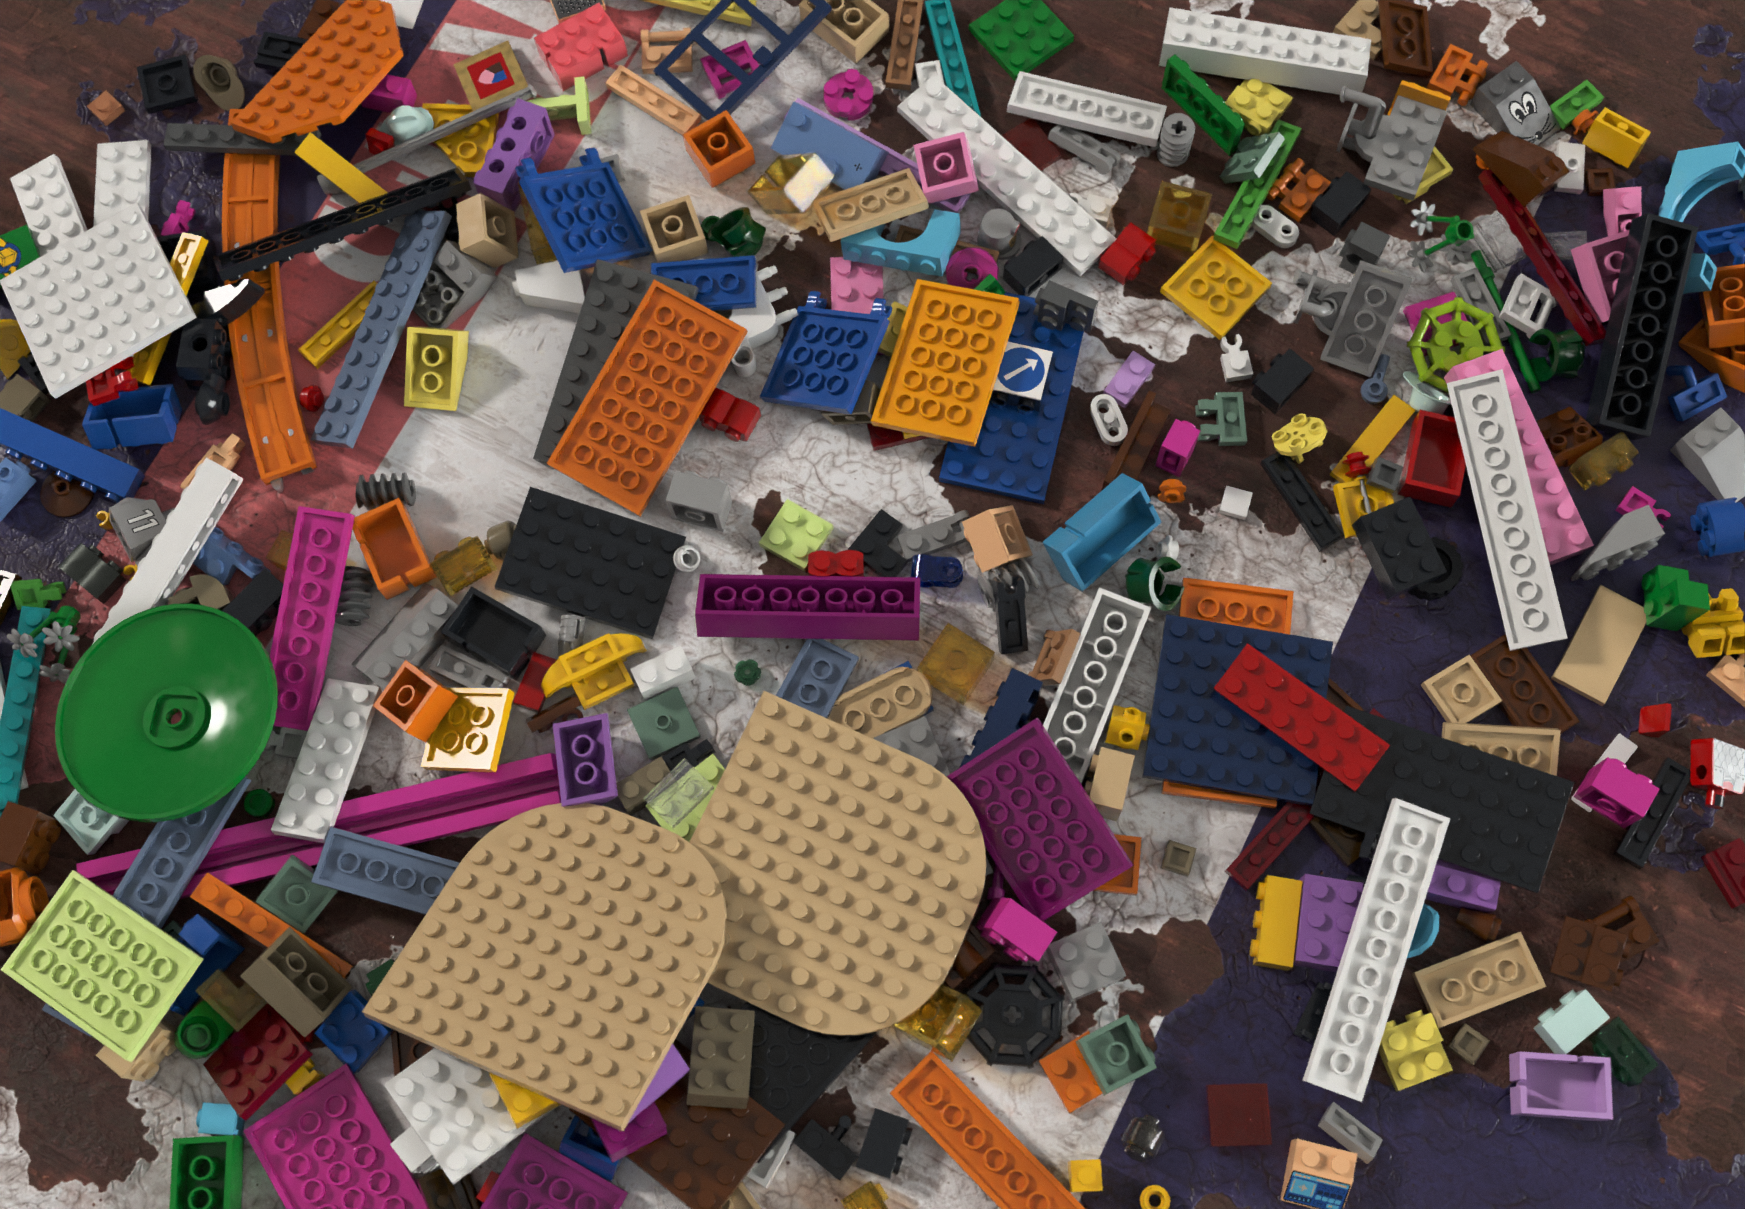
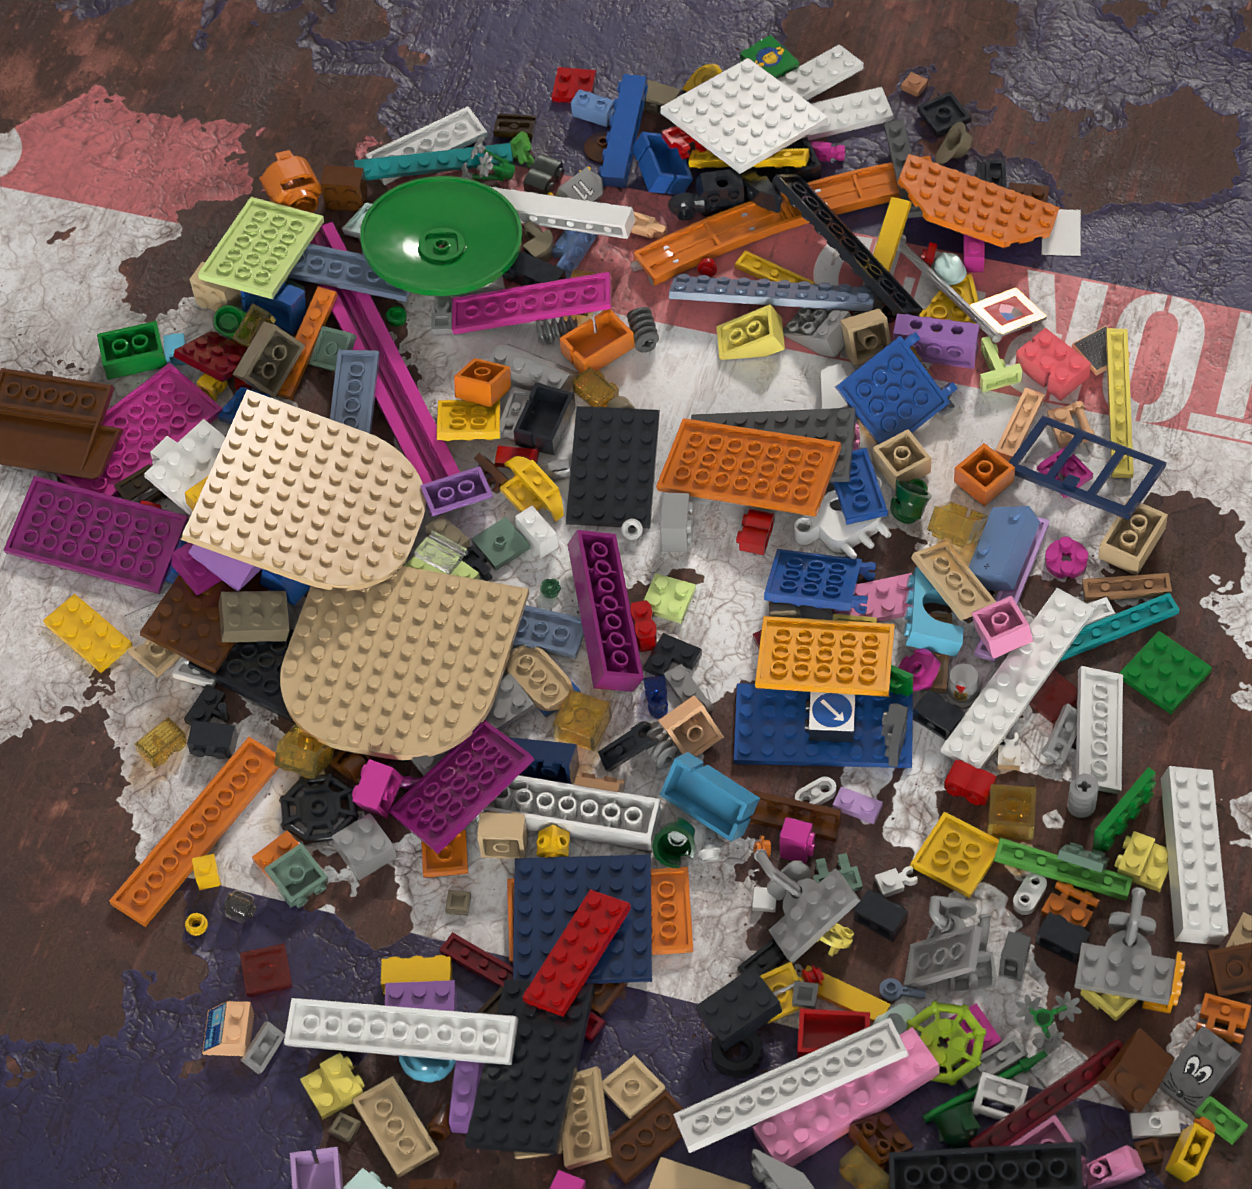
camera: 80 degrees right, 15 degrees down
white plate [271,678,382,843] -> none
none -> light grey plate [754,849,860,963]

